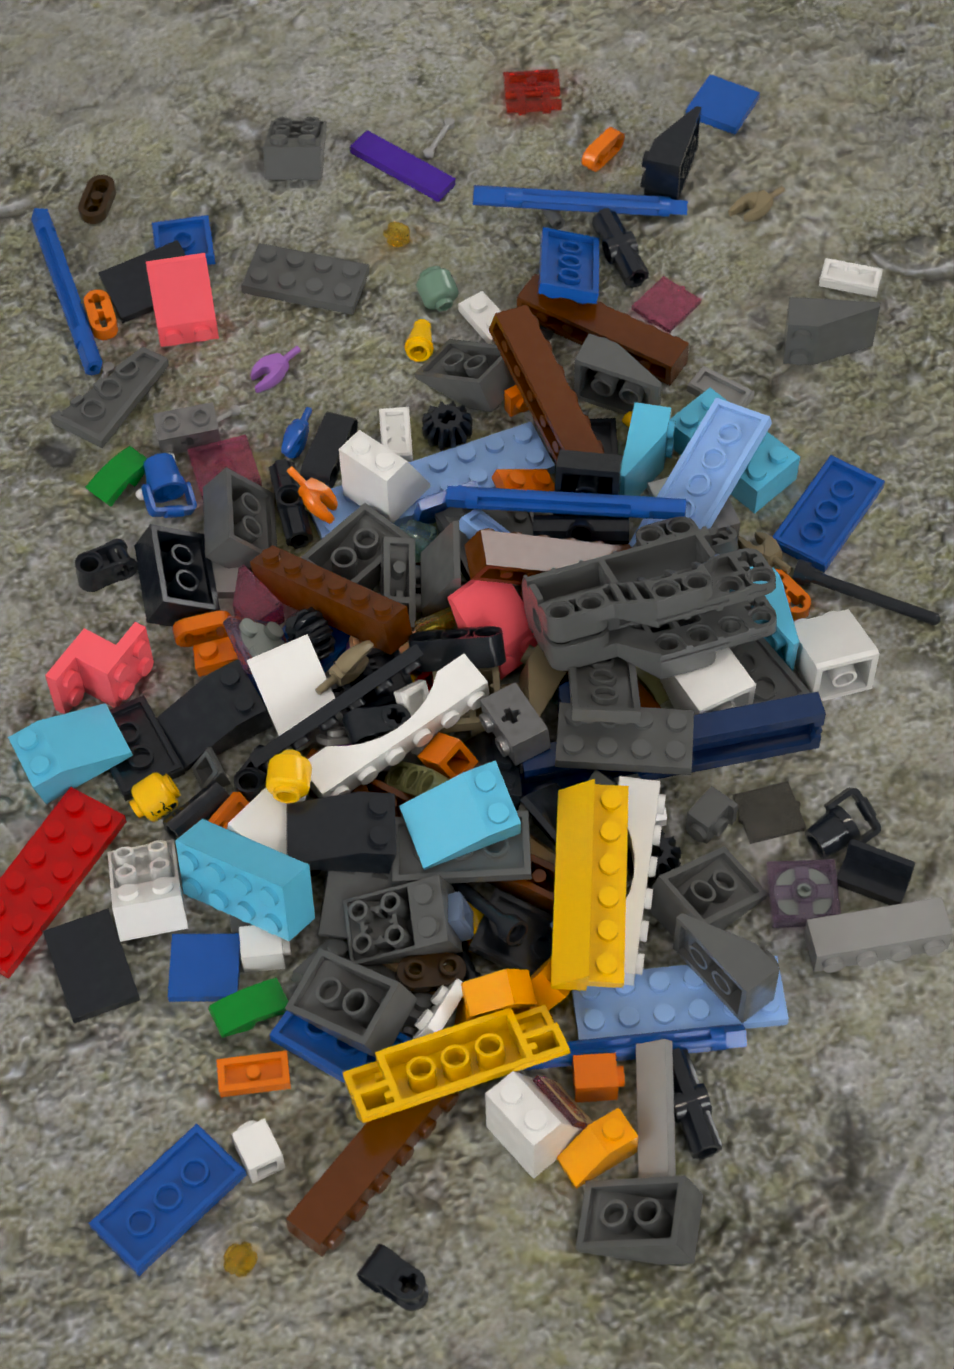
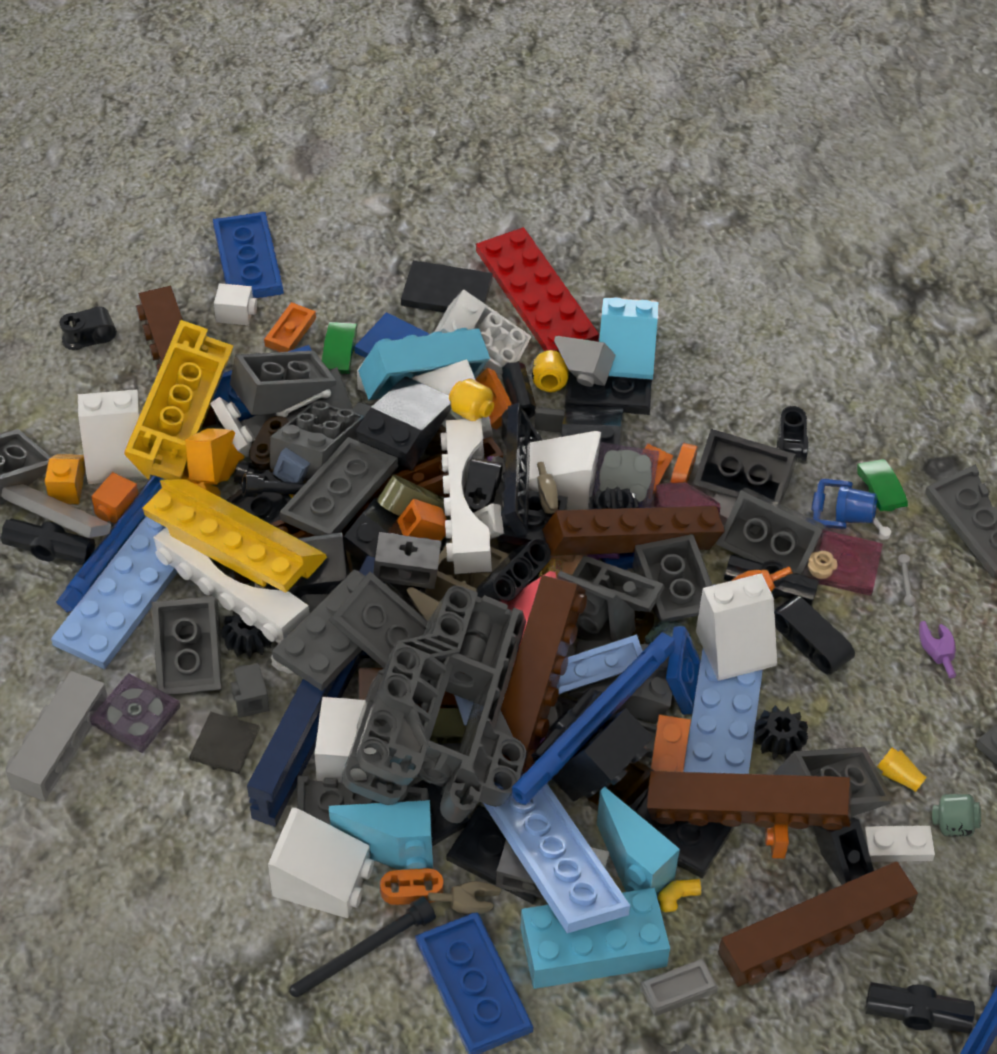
camera: 120 degrees right, 5 degrees down
coral bracket [45,622,154,714] -> none
flat silver brick [153,402,222,454] -> none
clear yellow plate [223,1241,258,1277] -> none
blue hand [281,407,313,459] -> none
white plate [379,407,413,462] -> none
medium azure slope [399,760,521,870] -> none
clear pink piece [533,1075,593,1130] -> none
blue plate [538,227,599,304] -> none
dark grey slope [574,334,662,415] -> none
clear pink piece [631,276,701,333] -> none
dark grey slope [673,913,780,1023] -> none
black piece [805,787,881,859] -> none
black panel [835,839,915,905] -> none
none -> light grey slope [554,336,616,387]
none -> tan plate [808,551,838,579]

